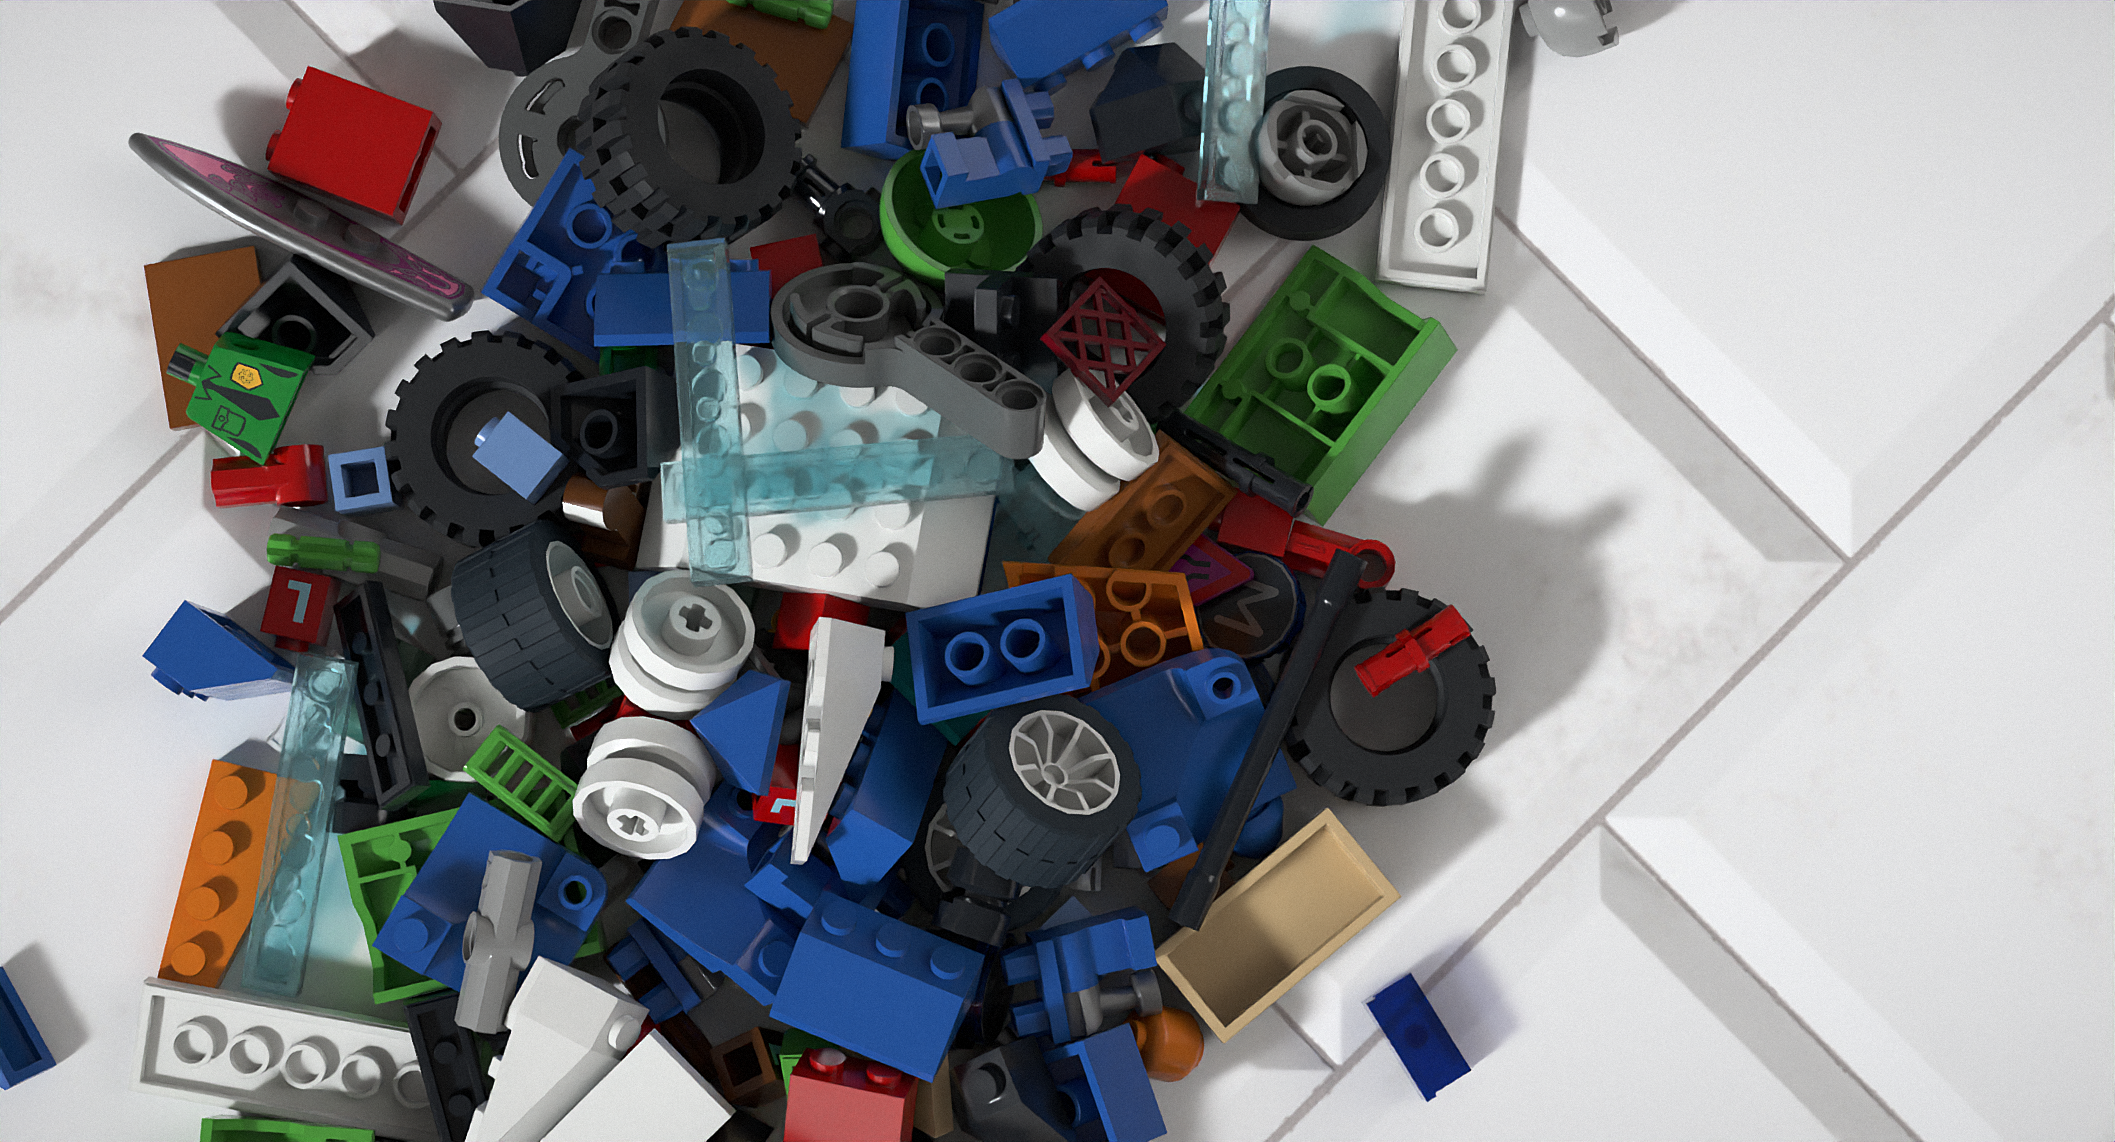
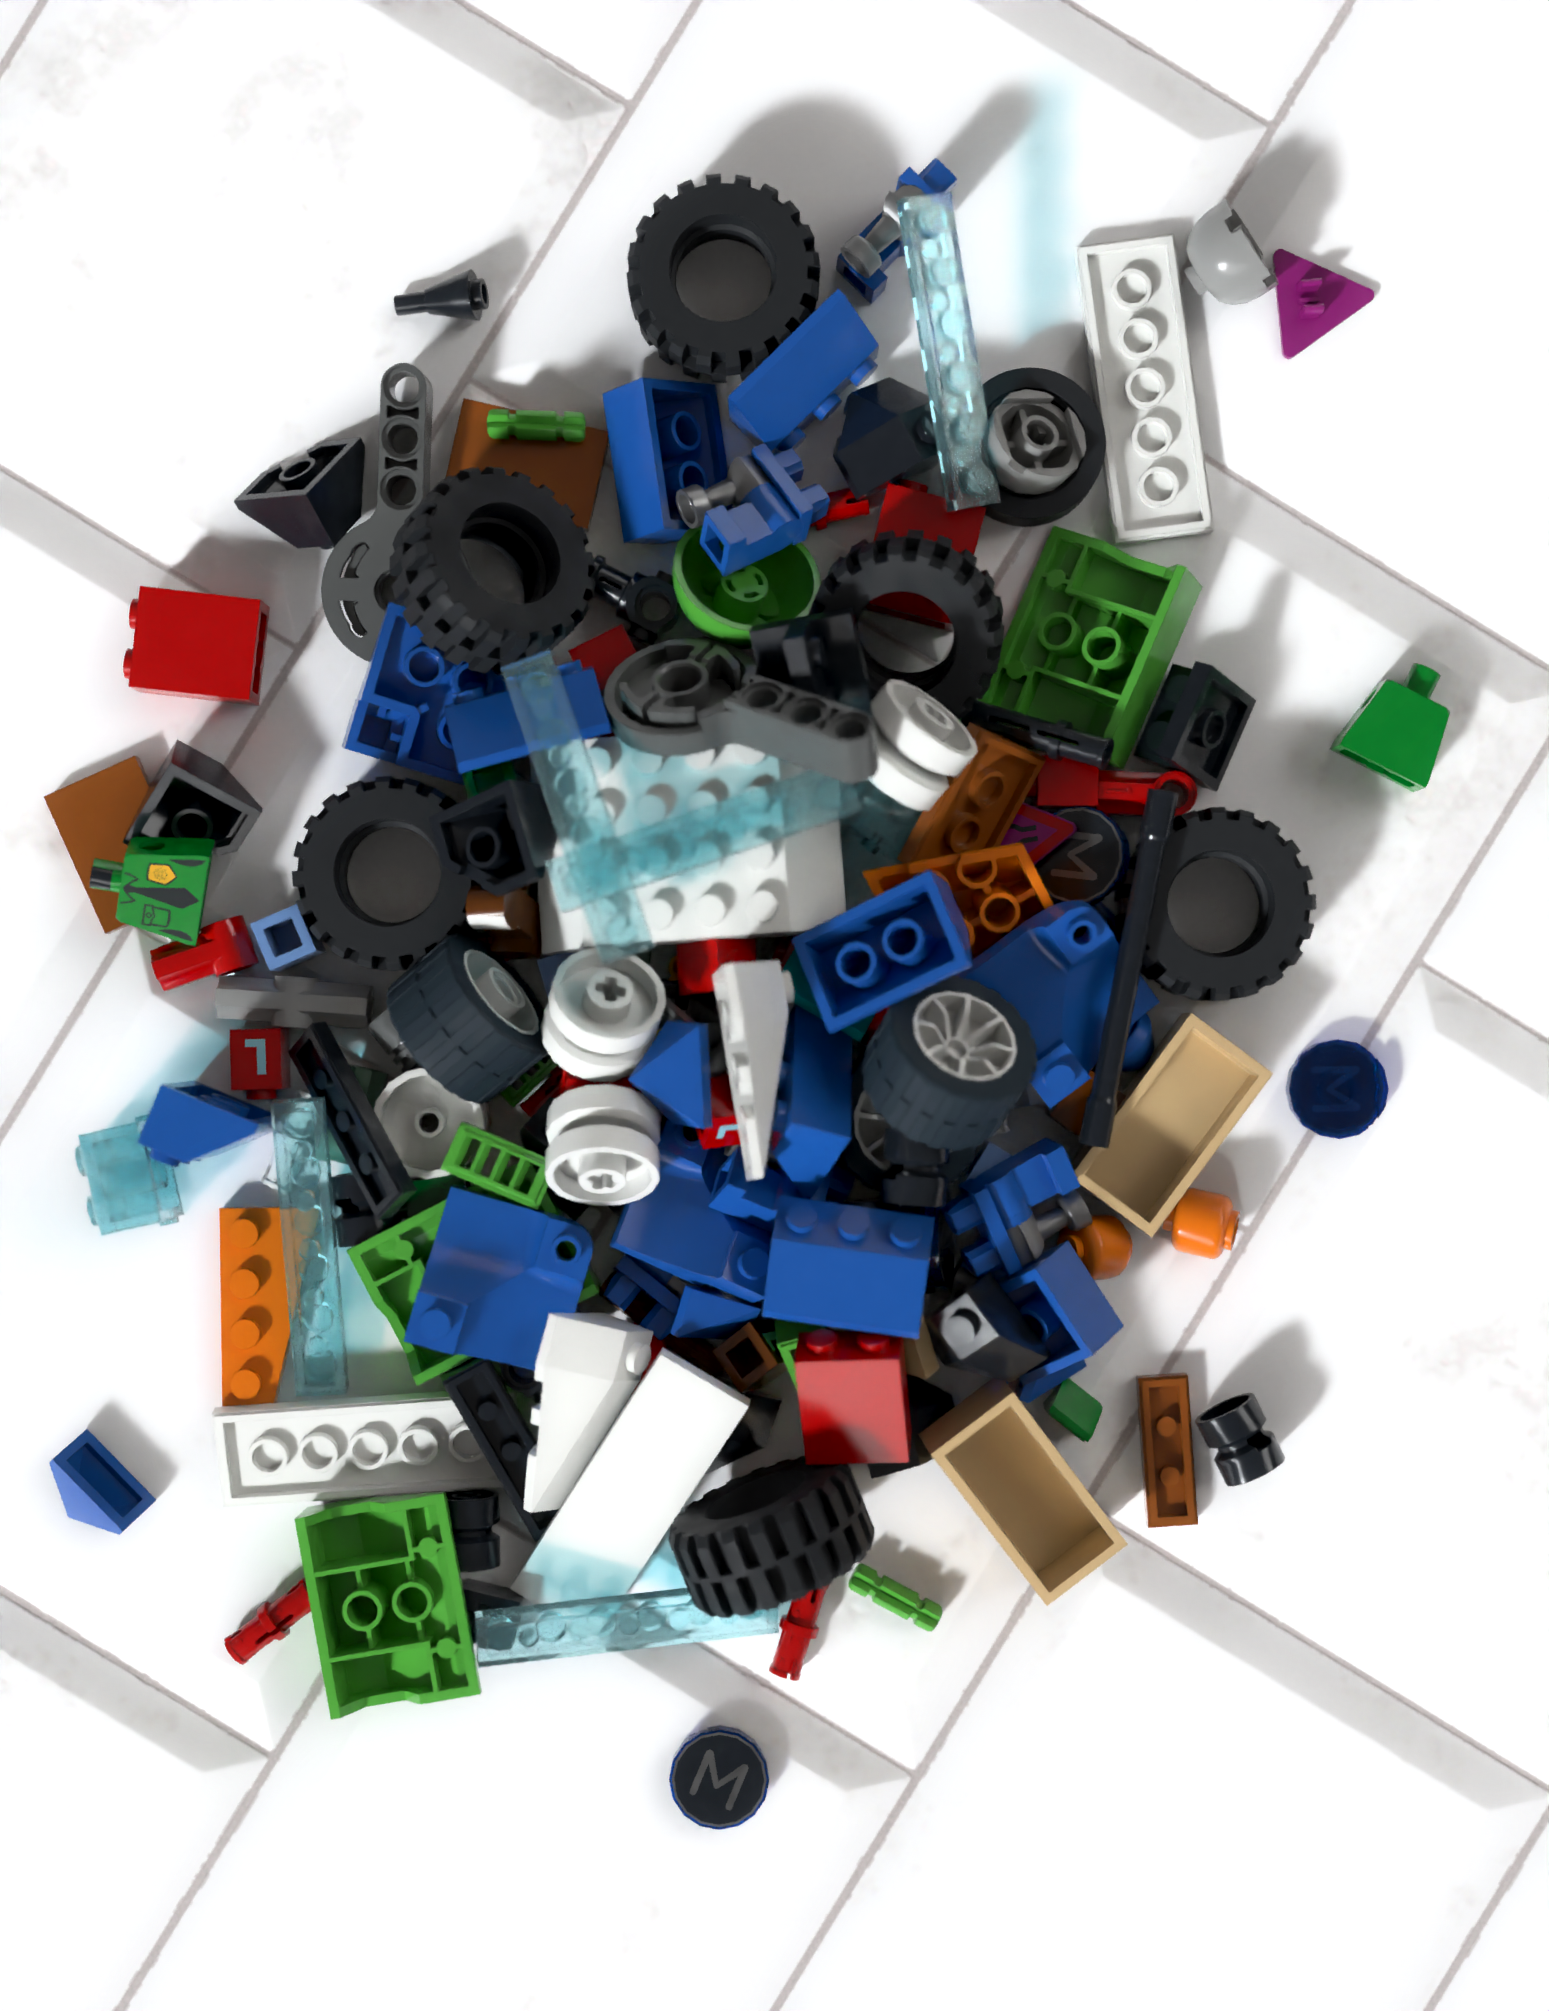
camera: 15 degrees left, 5 degrees up
flat silver piece [128,132,475,322] -> none
bright green axle [266,533,381,574] -> none
light grey piece [454,849,542,1034] -> none
medium blue brick [472,411,570,505] -> none
dark red window [1040,276,1167,408] -> none
red pin [1354,604,1471,698] -> none
clear blue panel [1361,972,1471,1102] -> none
none -> clear light blue brick [75,1114,184,1236]
none -> blue slope [670,1285,762,1339]
none -> black bracket [1133,661,1256,792]
none -> orange head [1163,1188,1240,1259]
none -> magenta piece [1272,249,1374,359]
none -> clear blue tile [1285,1039,1389,1139]
none -> green torso [1330,663,1450,792]

